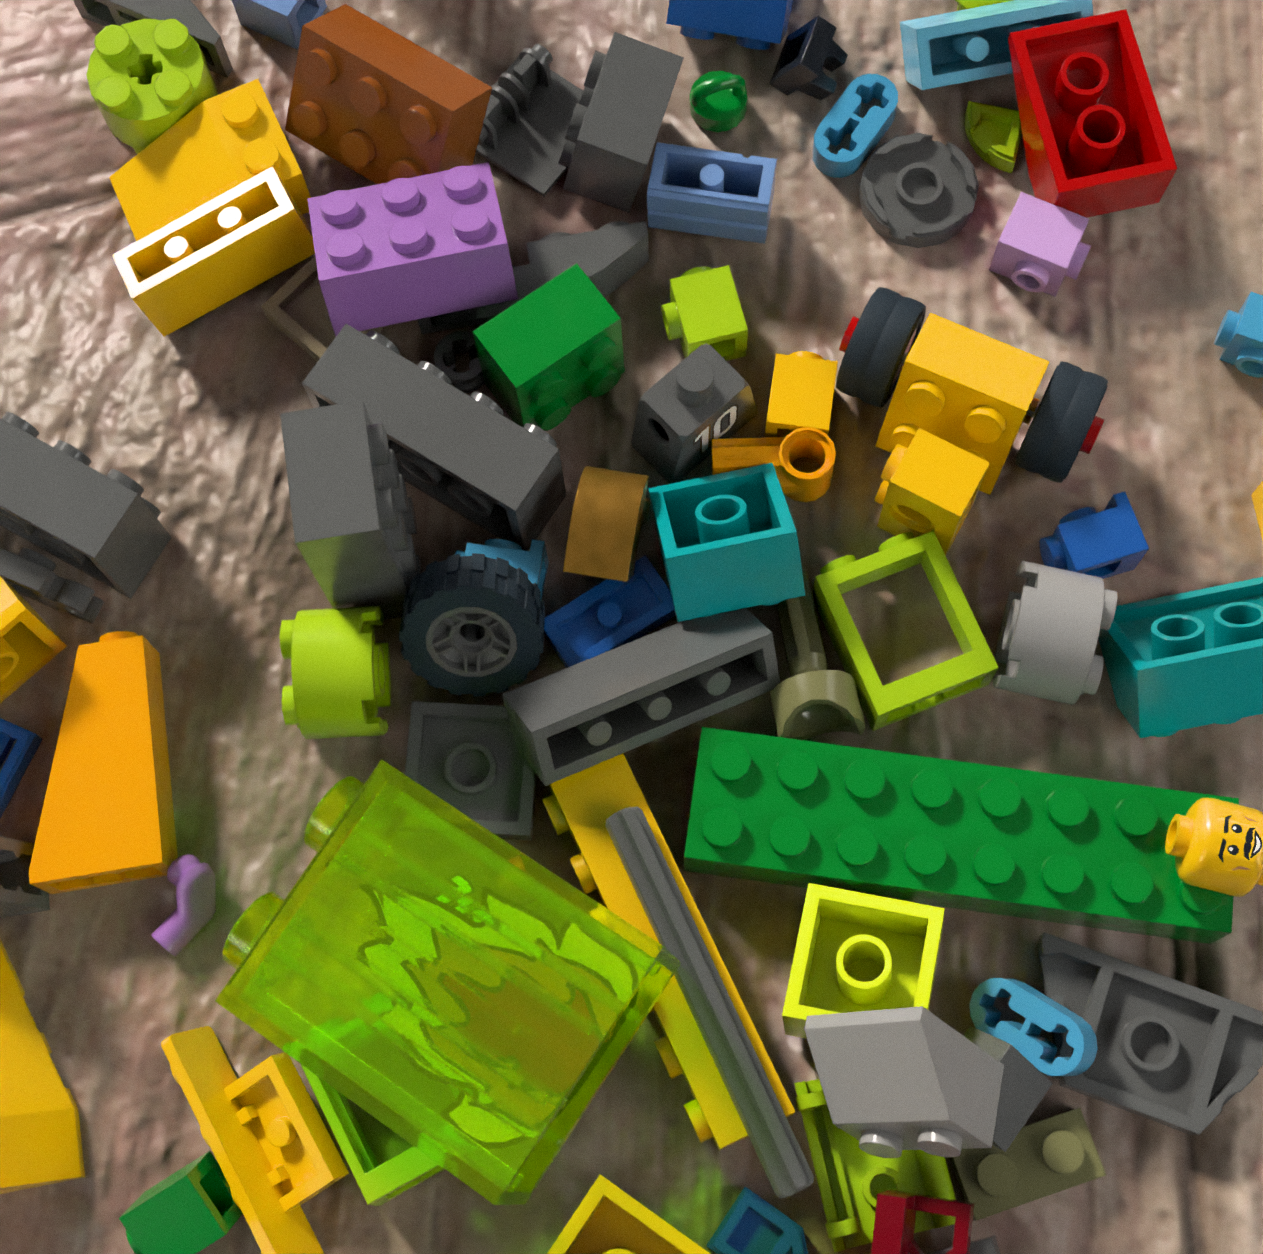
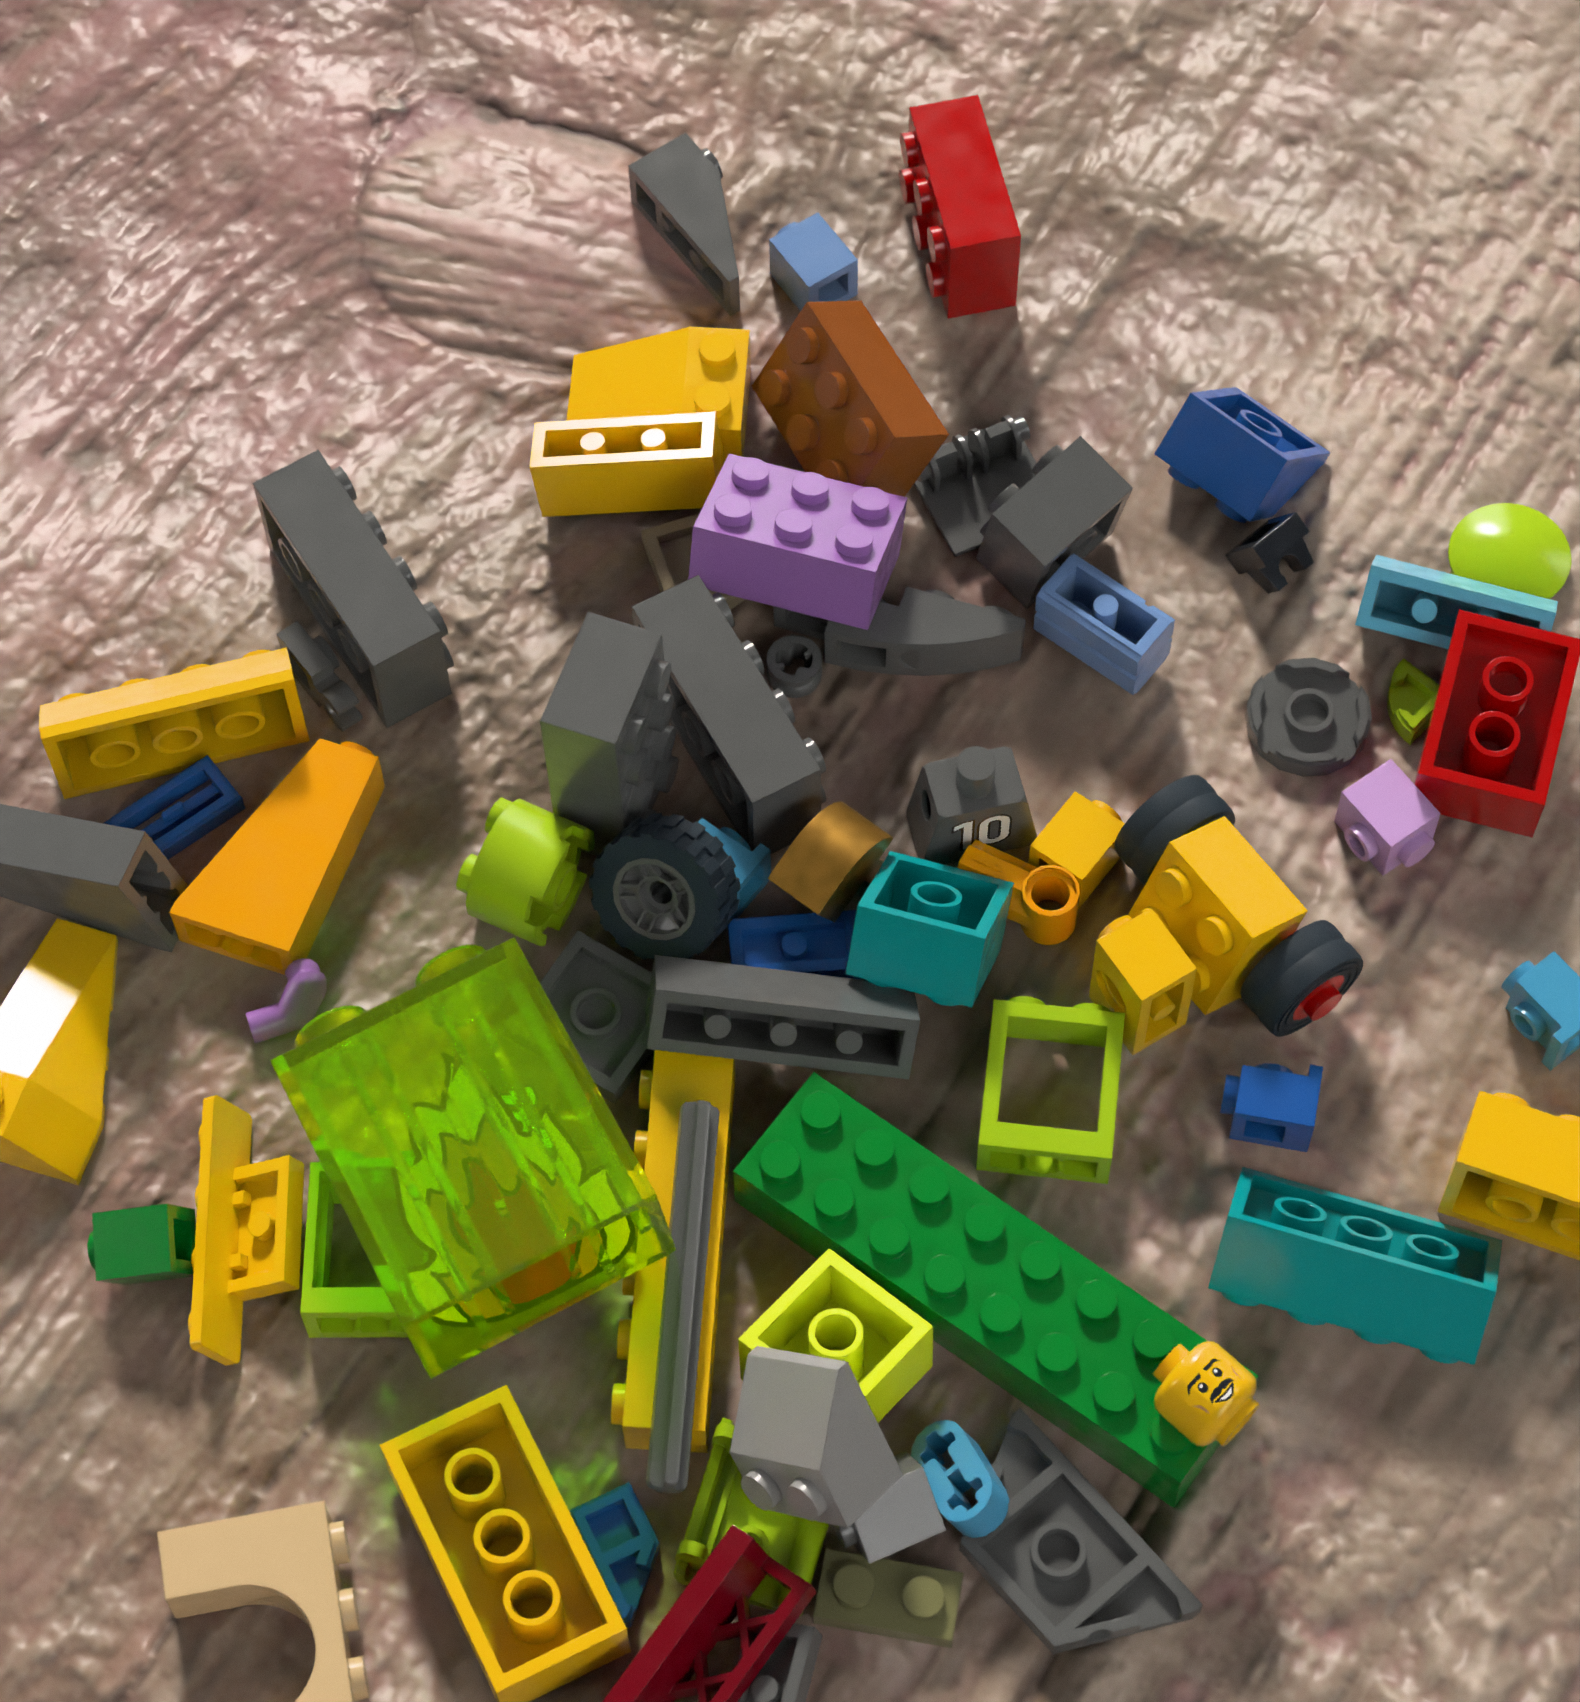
camera: 25 degrees right, 10 degrees down
lime brick [86,19,218,154] -> none
green brick [472,263,625,431] -> none
lime brick [661,265,748,361] -> none
green tile [690,71,748,132] -> none
olive piece [770,571,865,741] -> none
dark azure beam [812,74,898,178] -> none
light grey brick [993,561,1118,705] -> none

